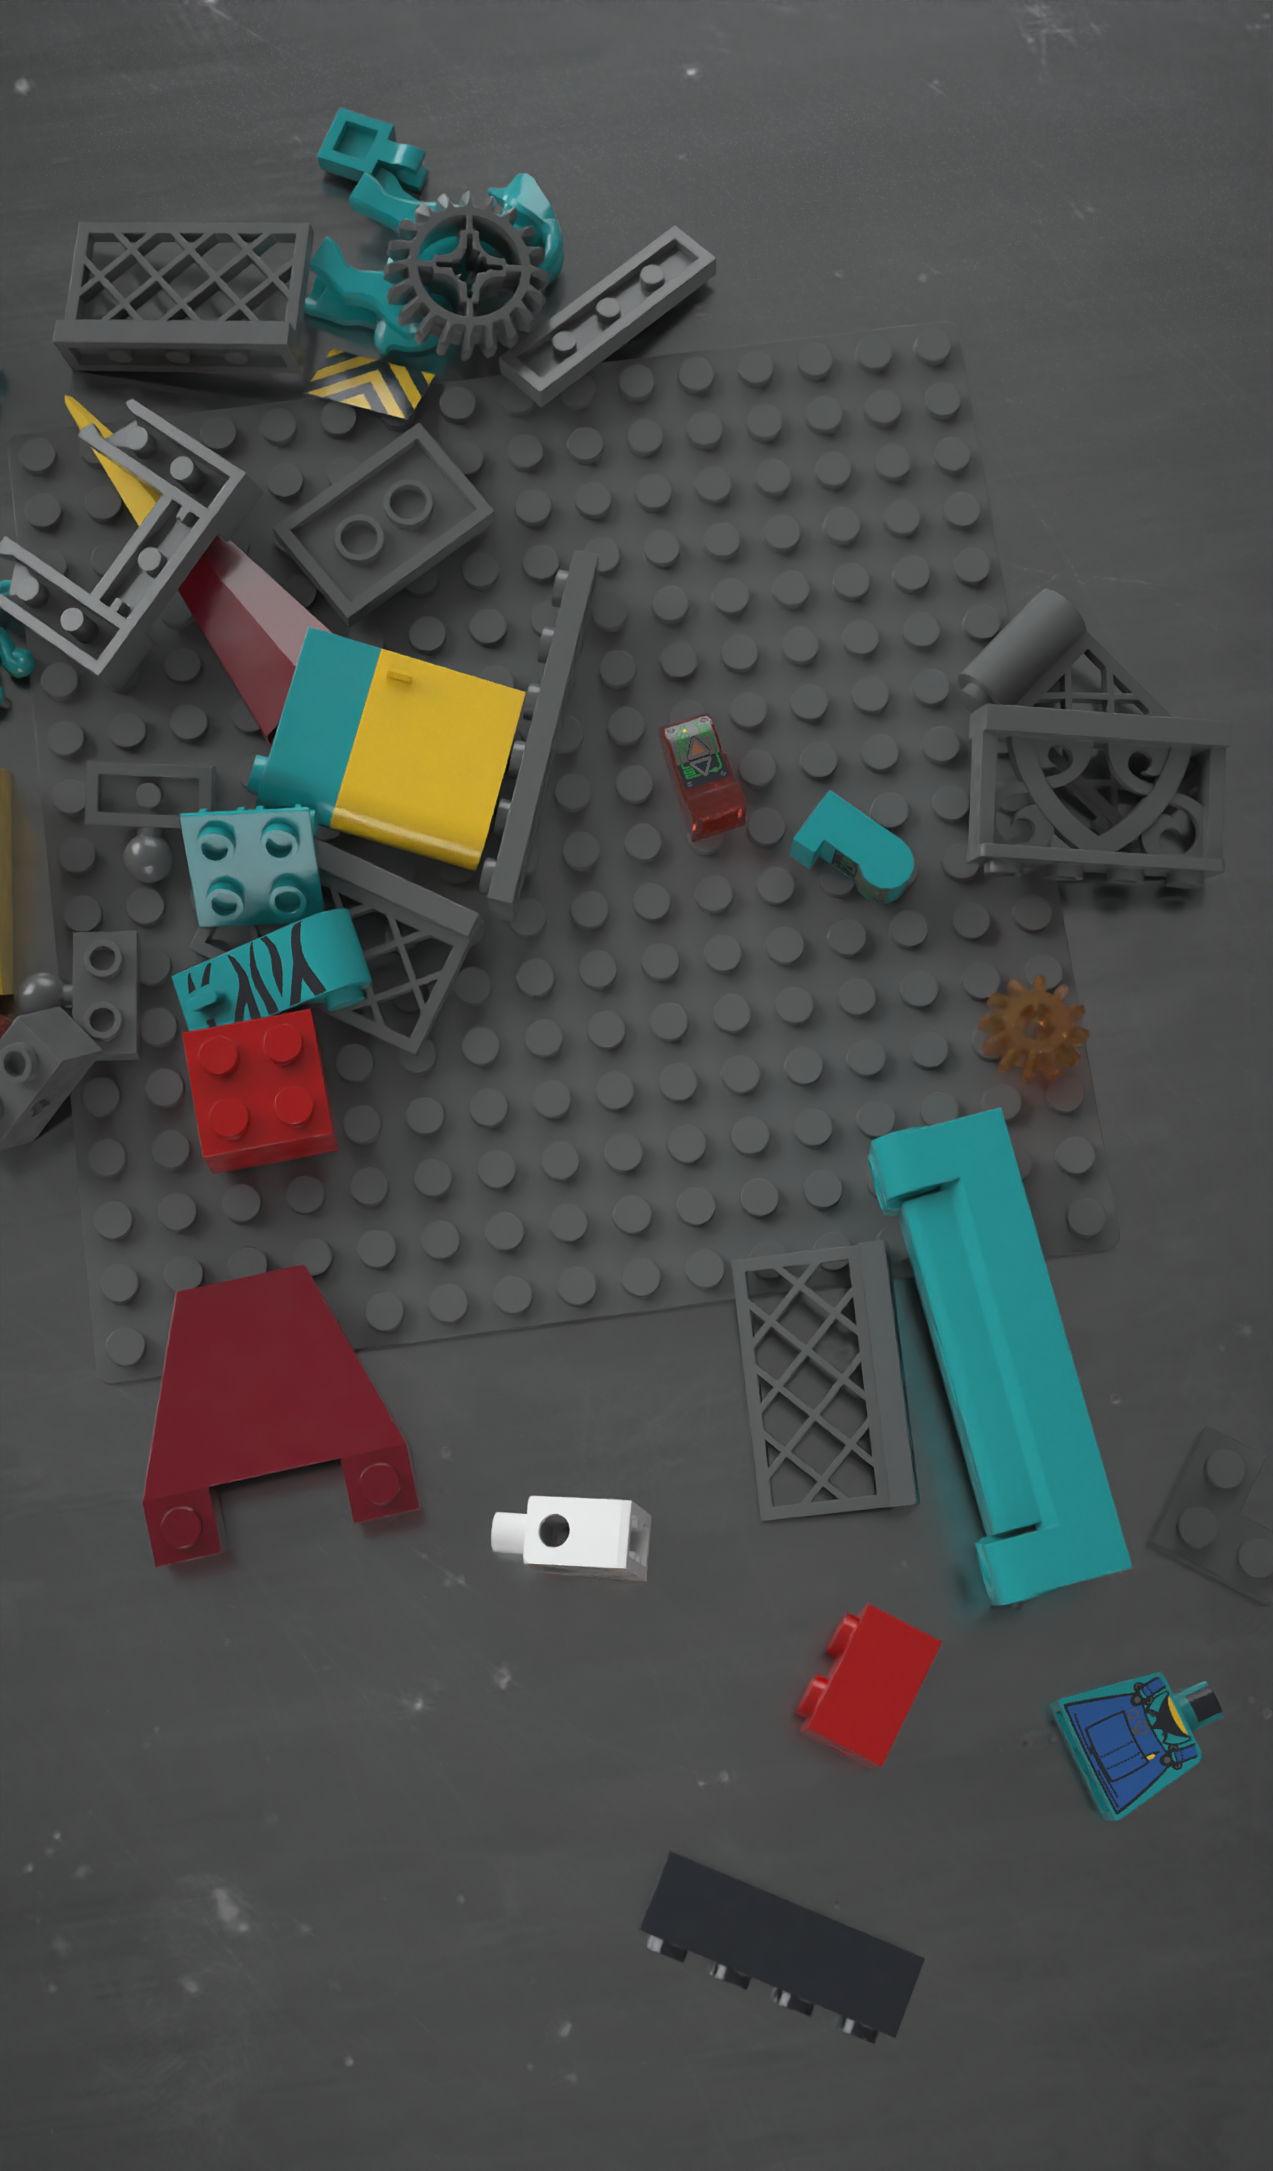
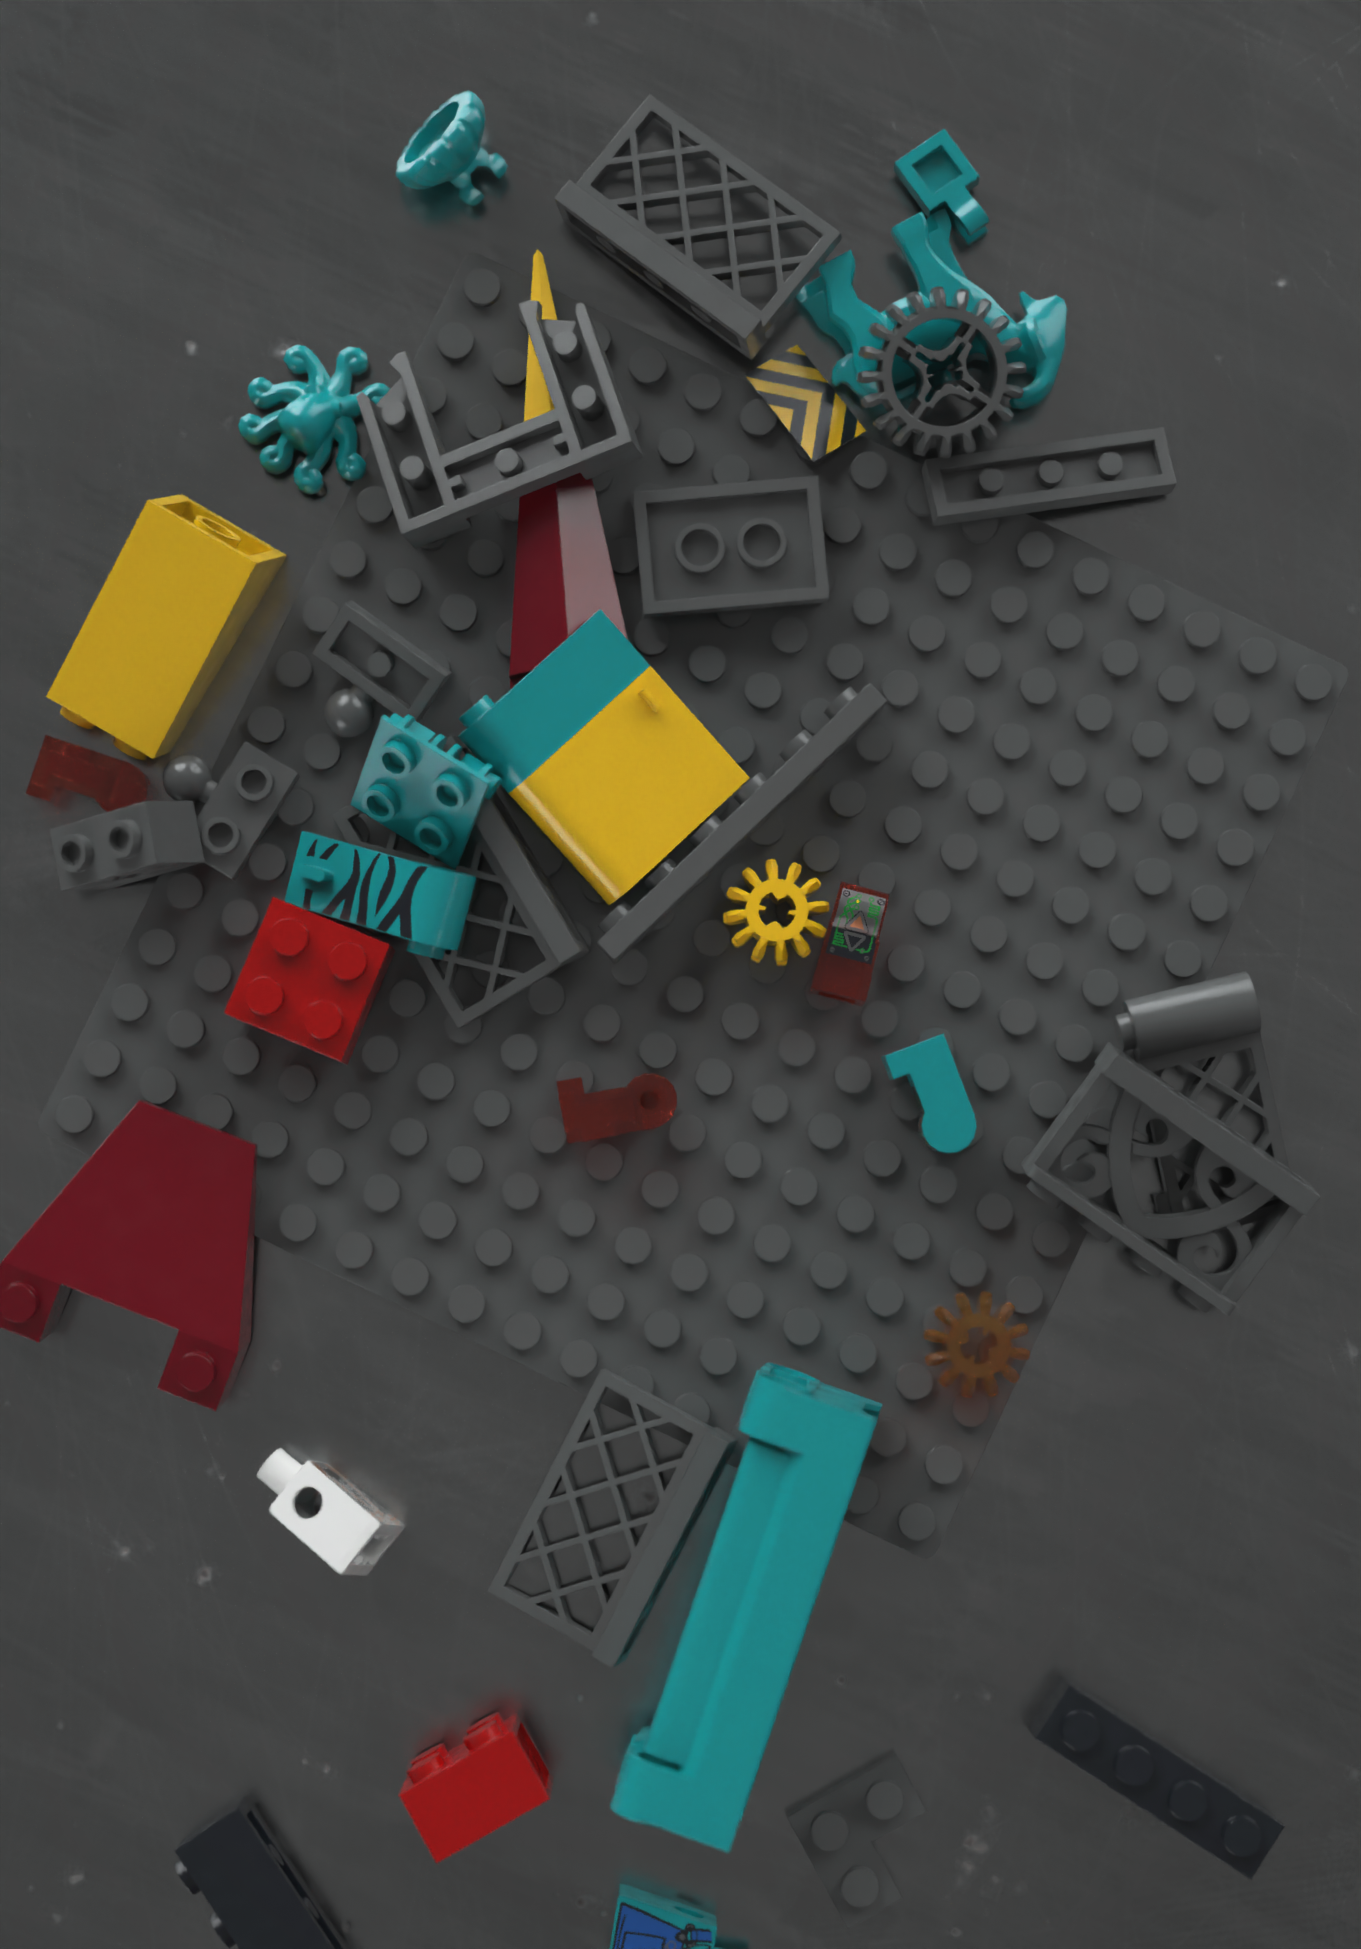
camera: 30 degrees right, 10 degrees up
none -> clear red leg [556,1073,677,1145]
none -> yellow gear [723,859,830,966]

